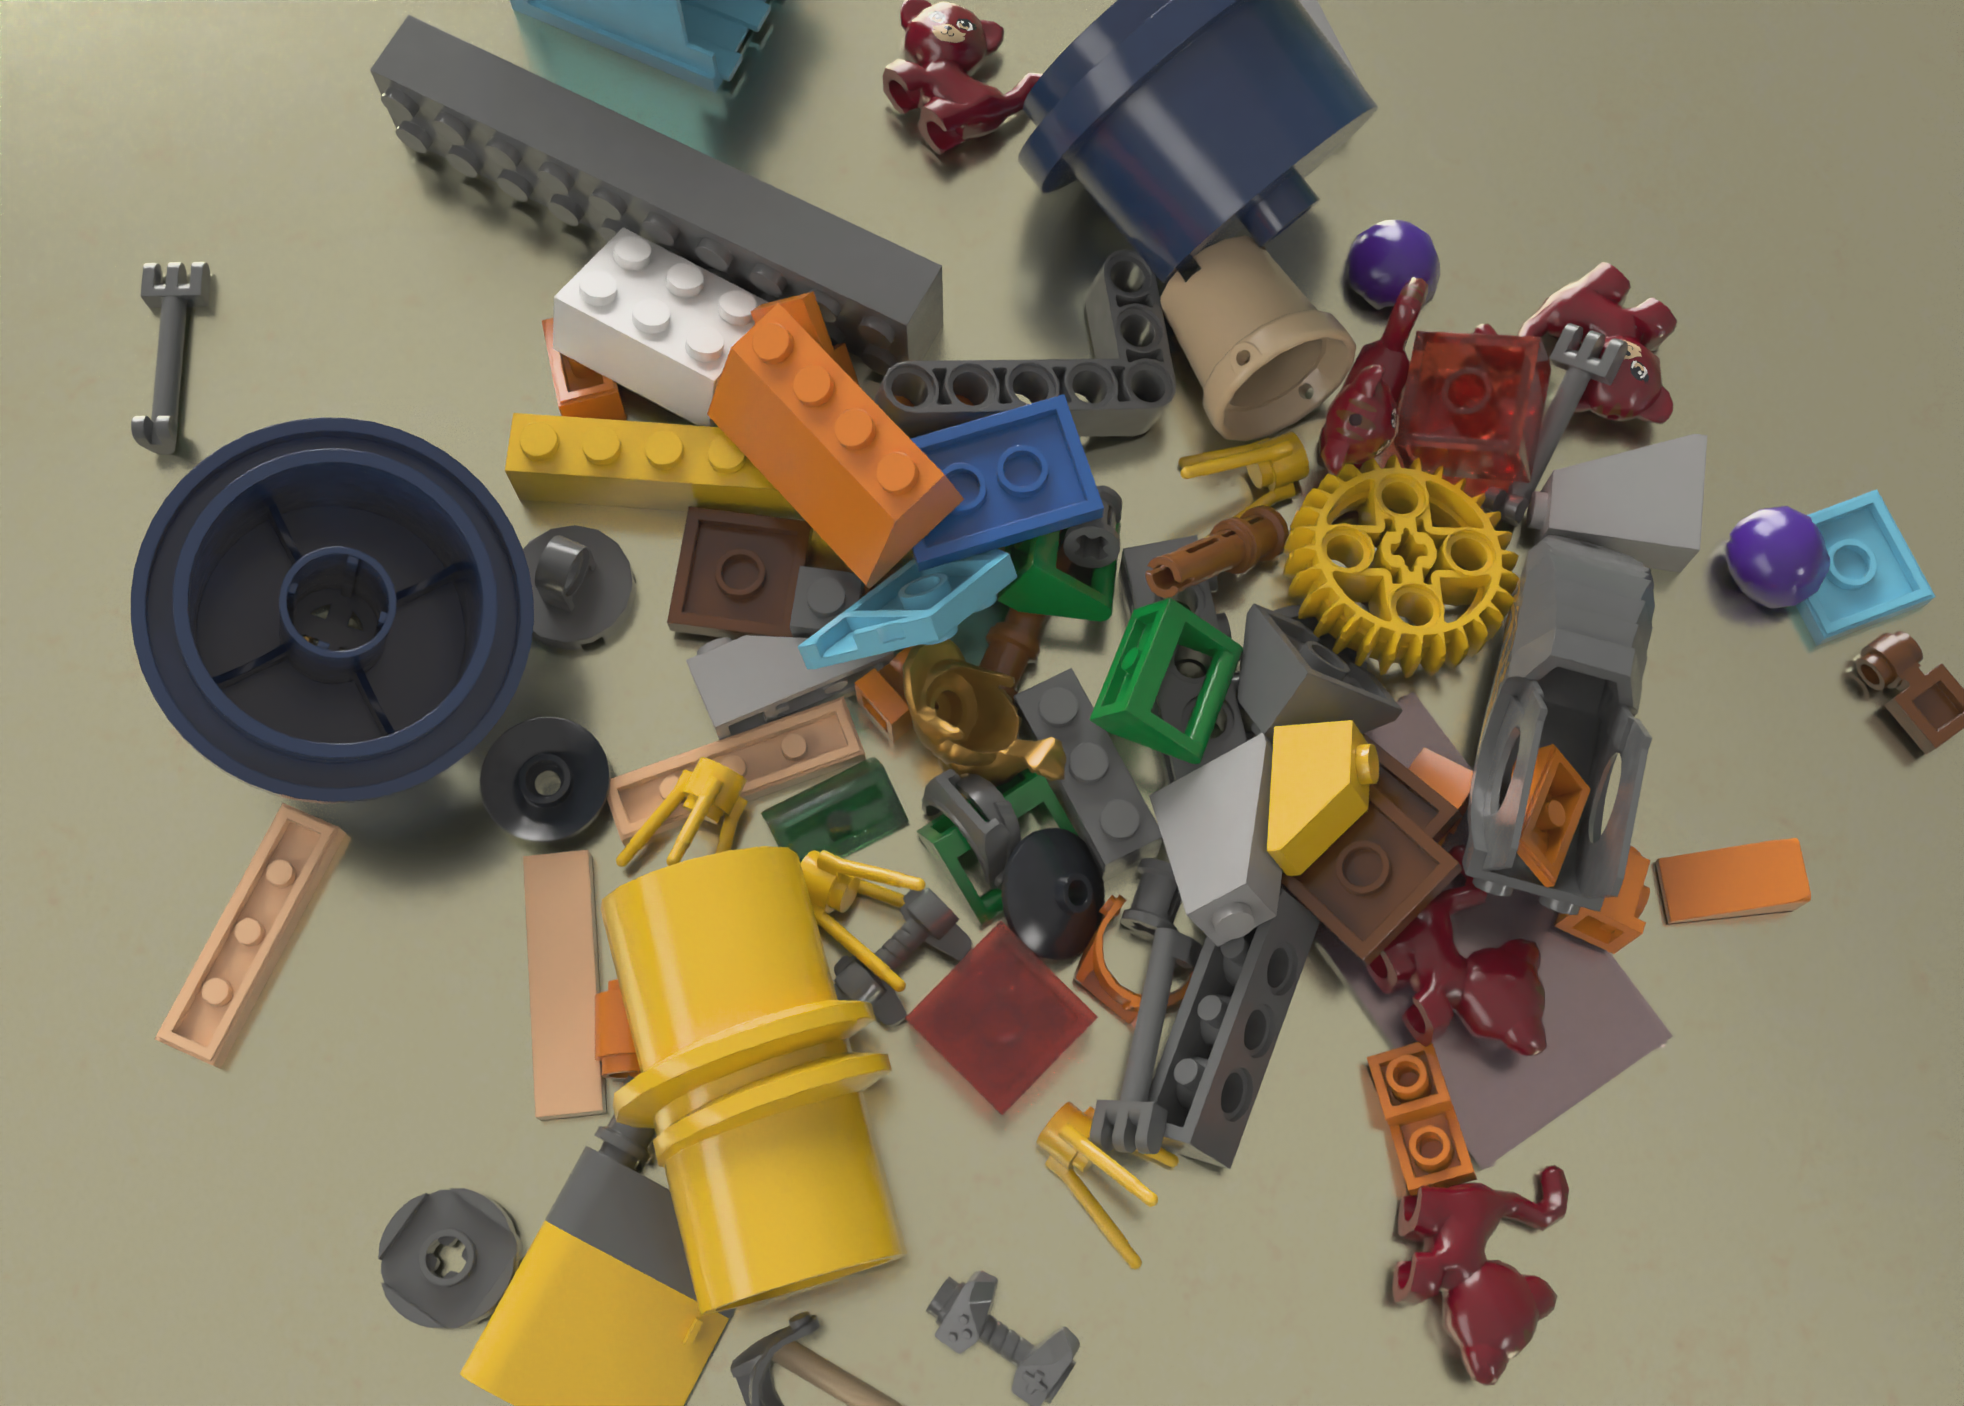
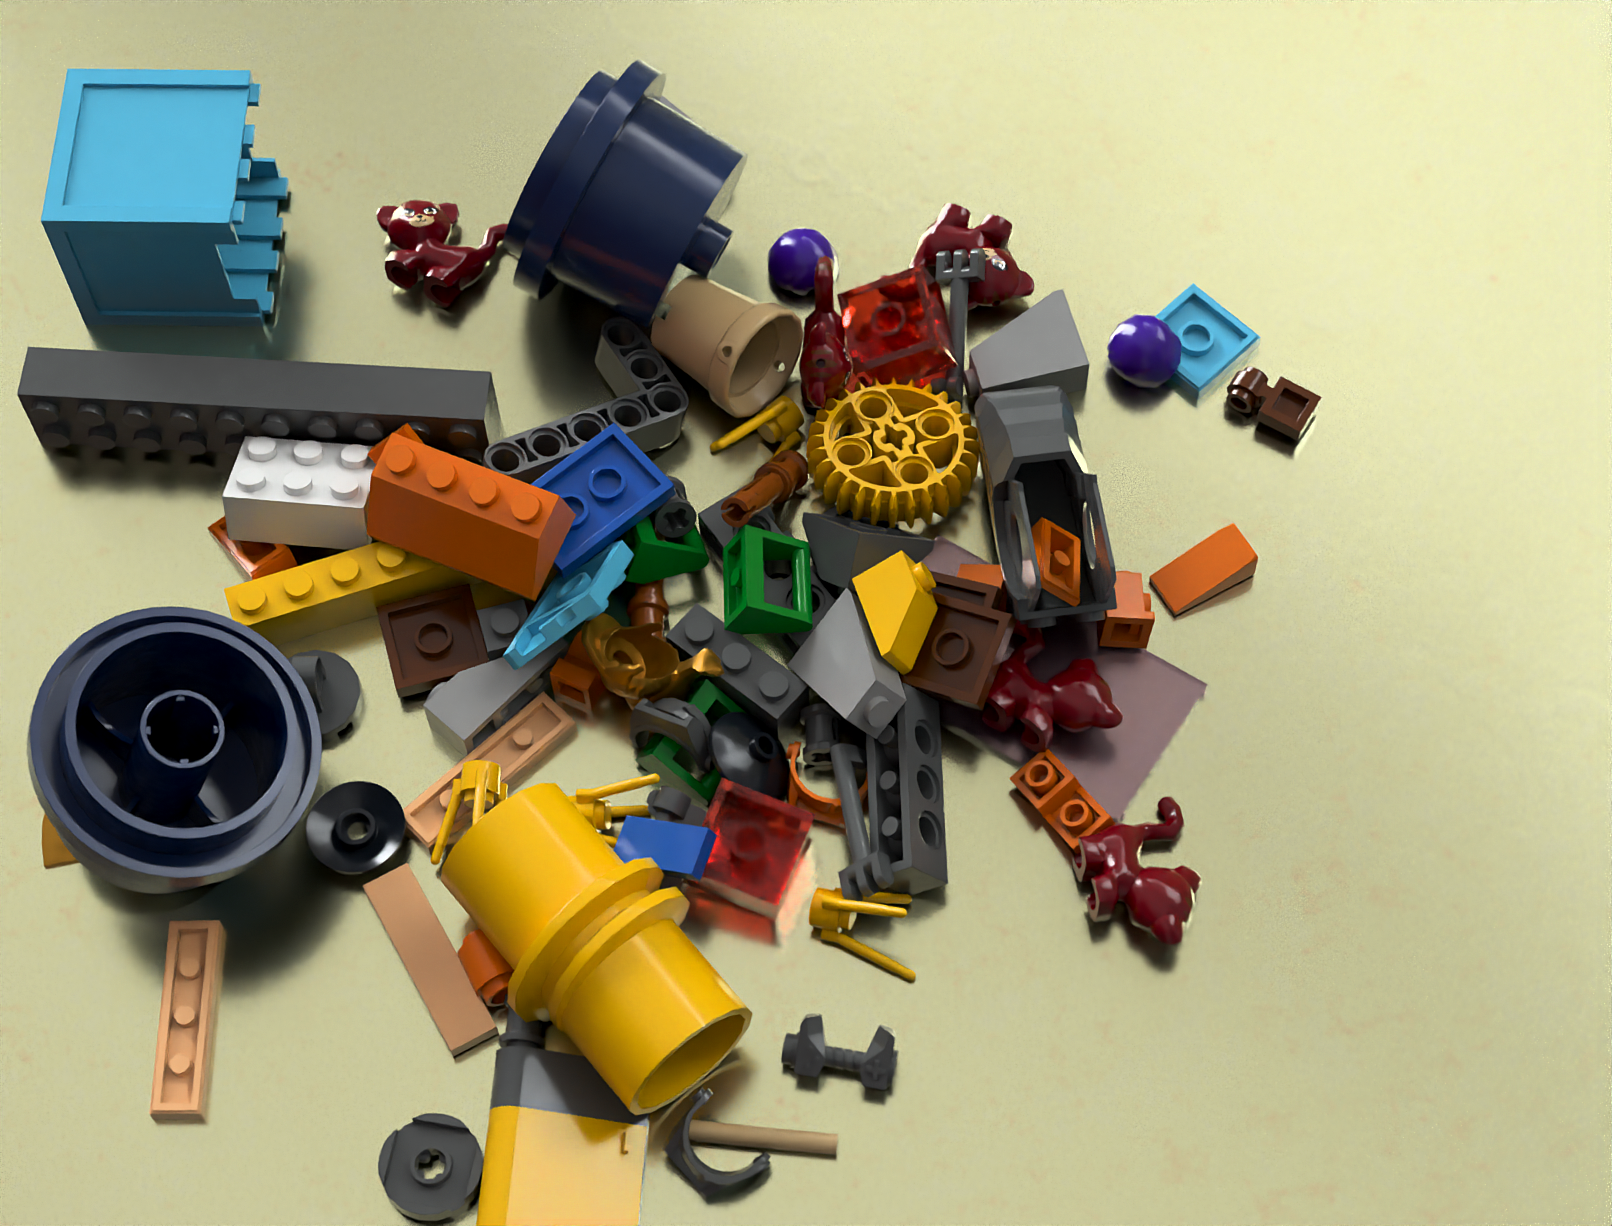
camera: 20 degrees left, 10 degrees down
clear green slope [761,757,909,863] -> none
none -> blue tile [613,815,717,881]

